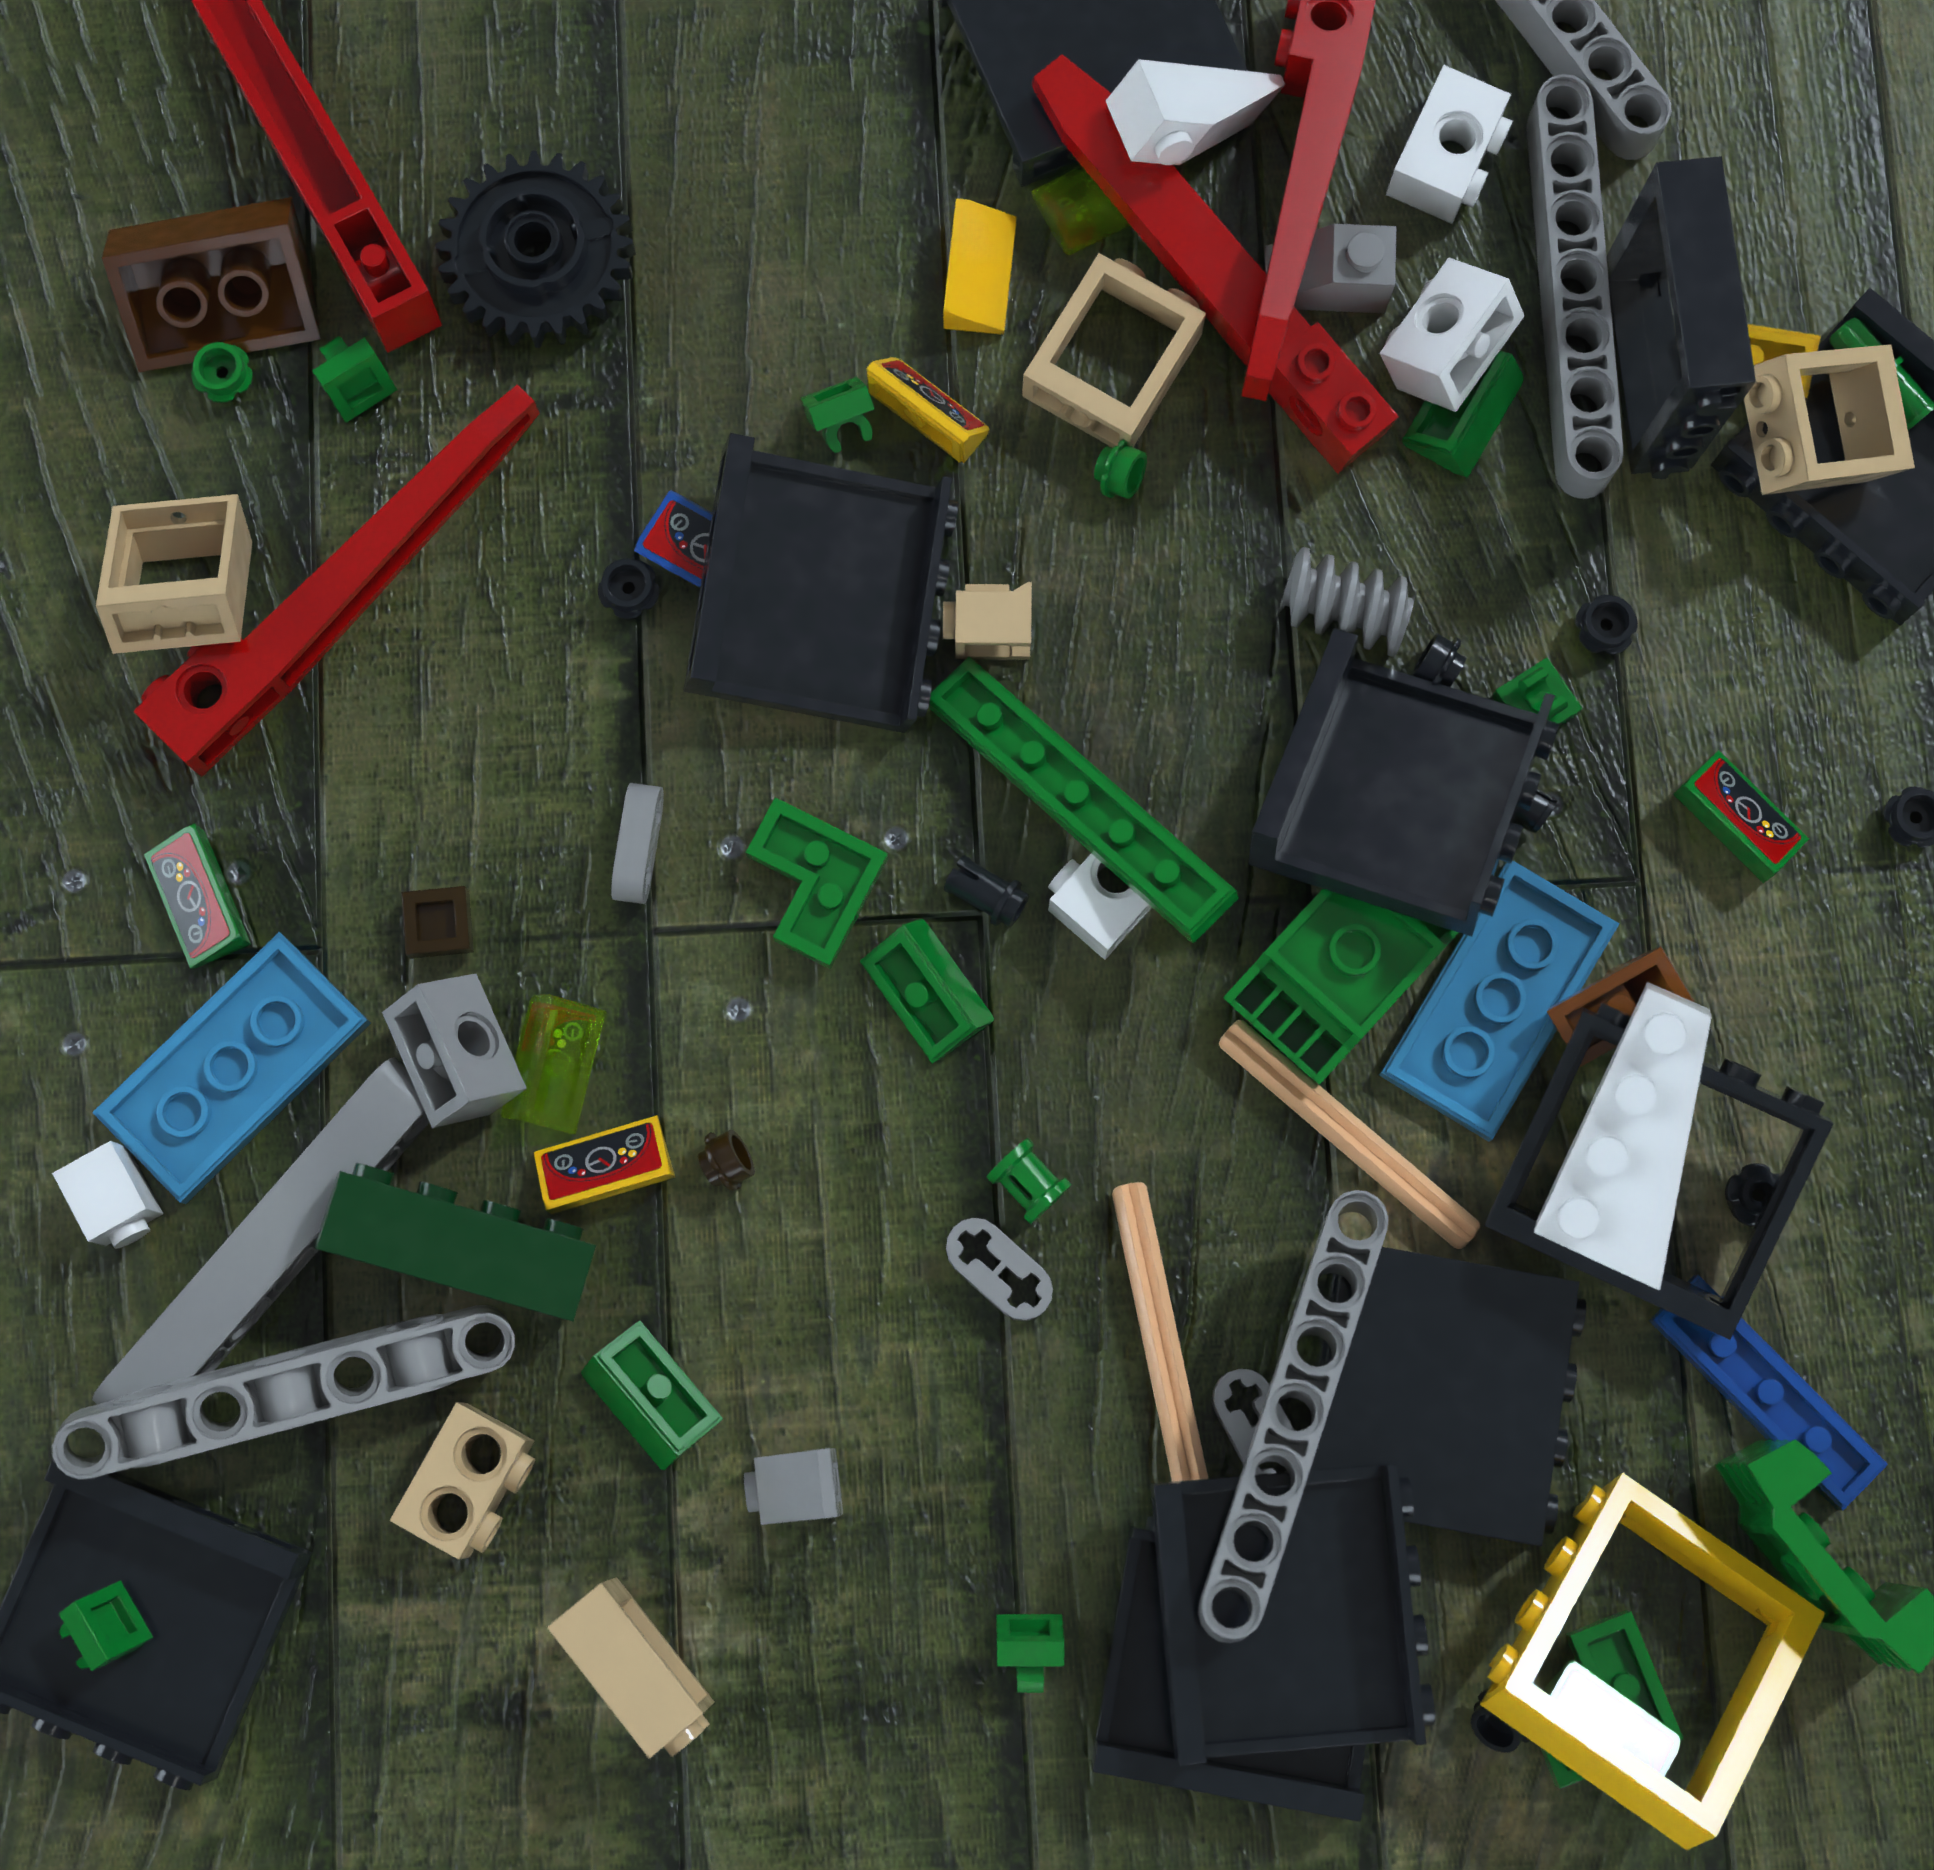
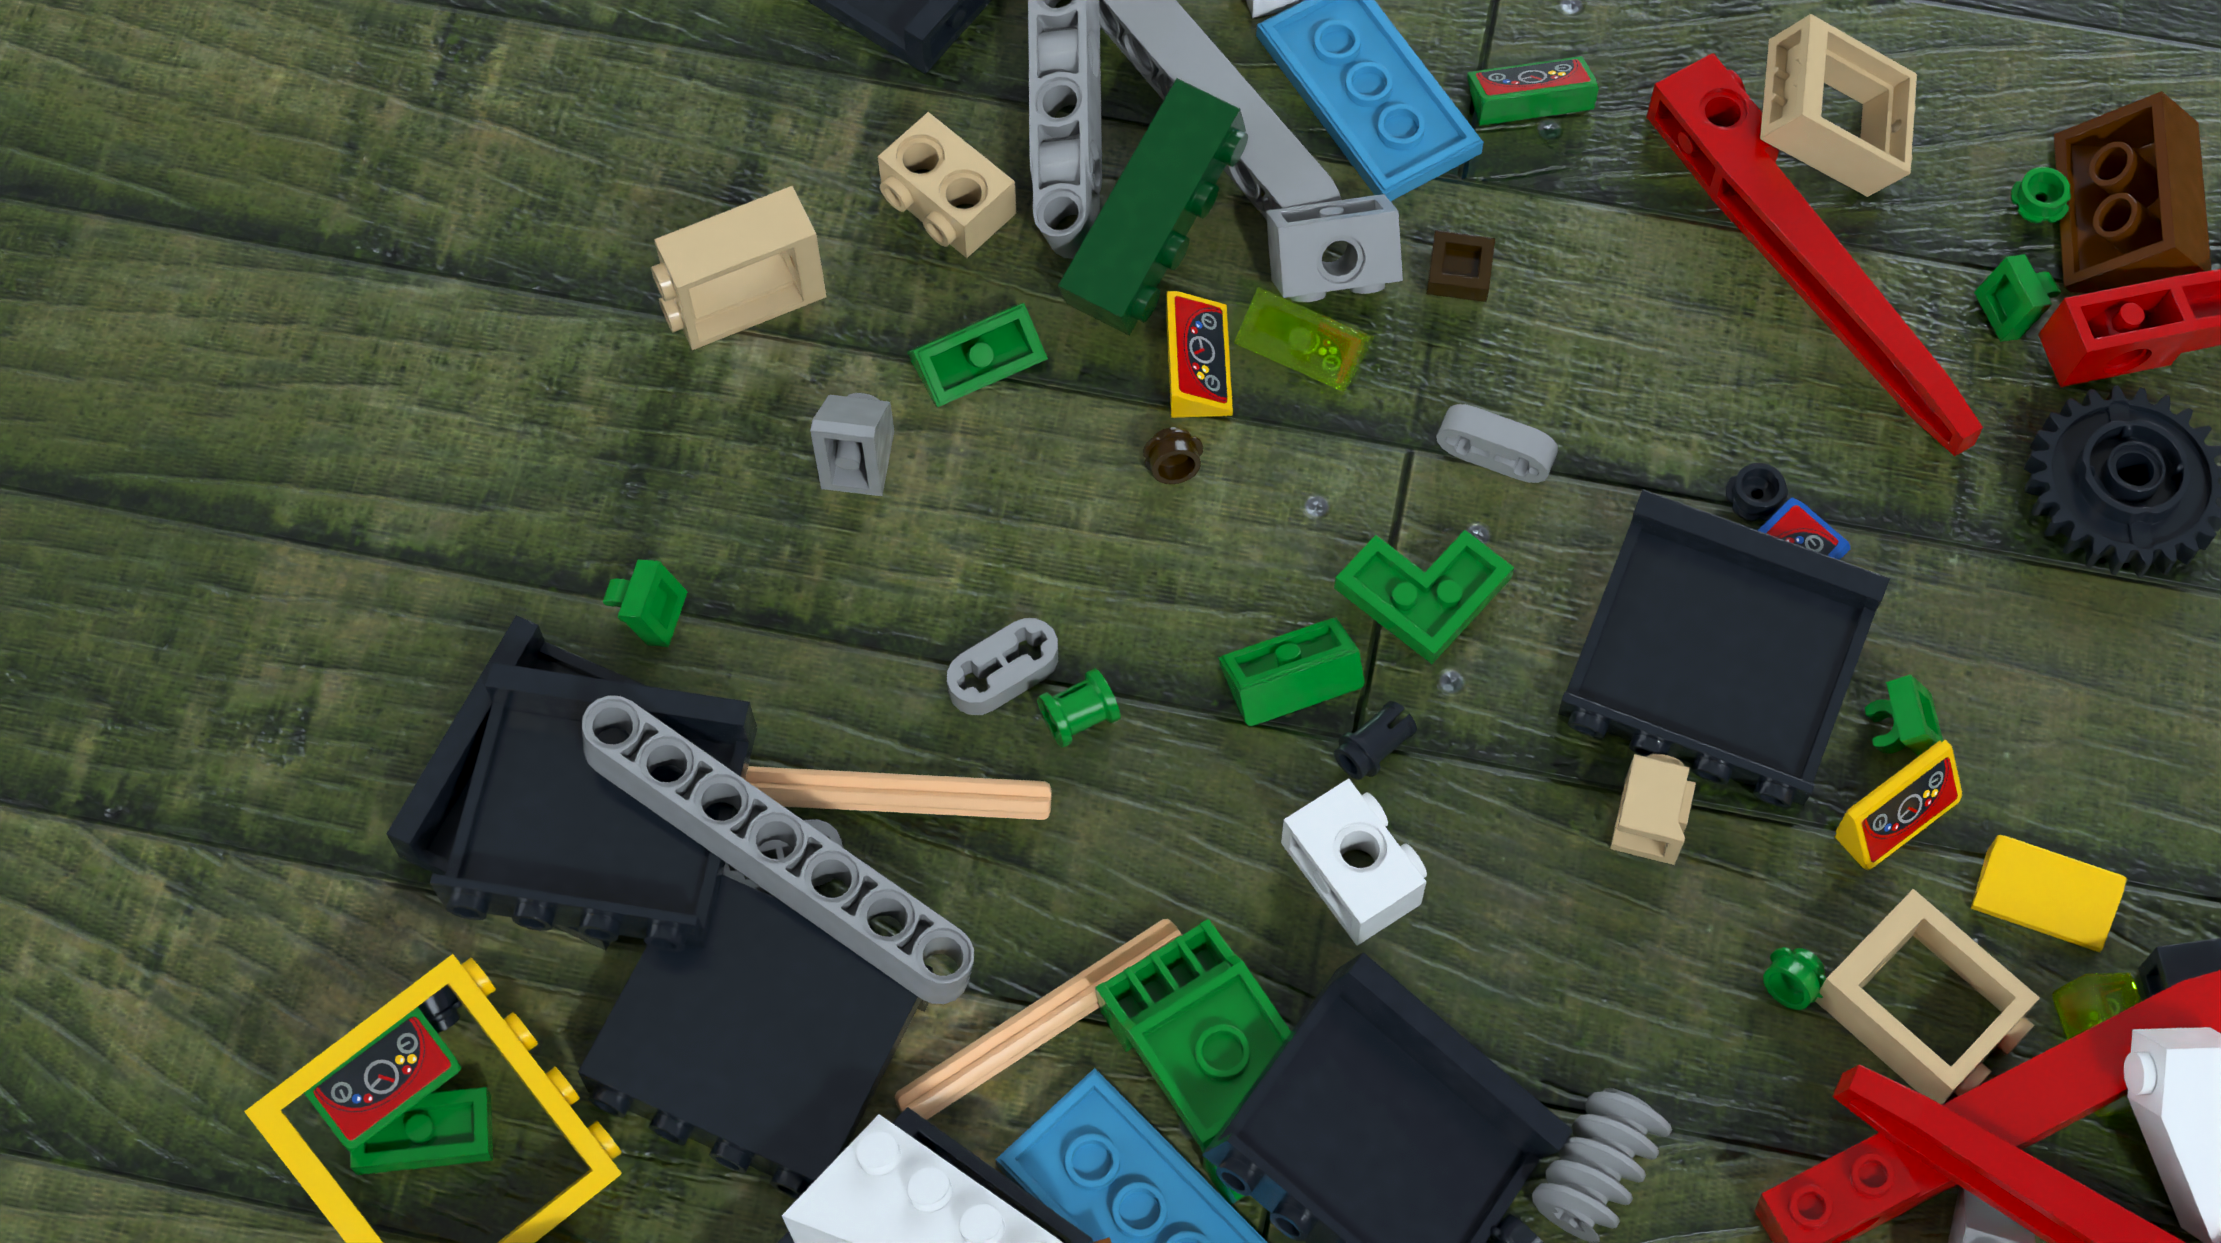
camera: 105 degrees right, 15 degrees down
green tile [928,657,1239,943] -> none

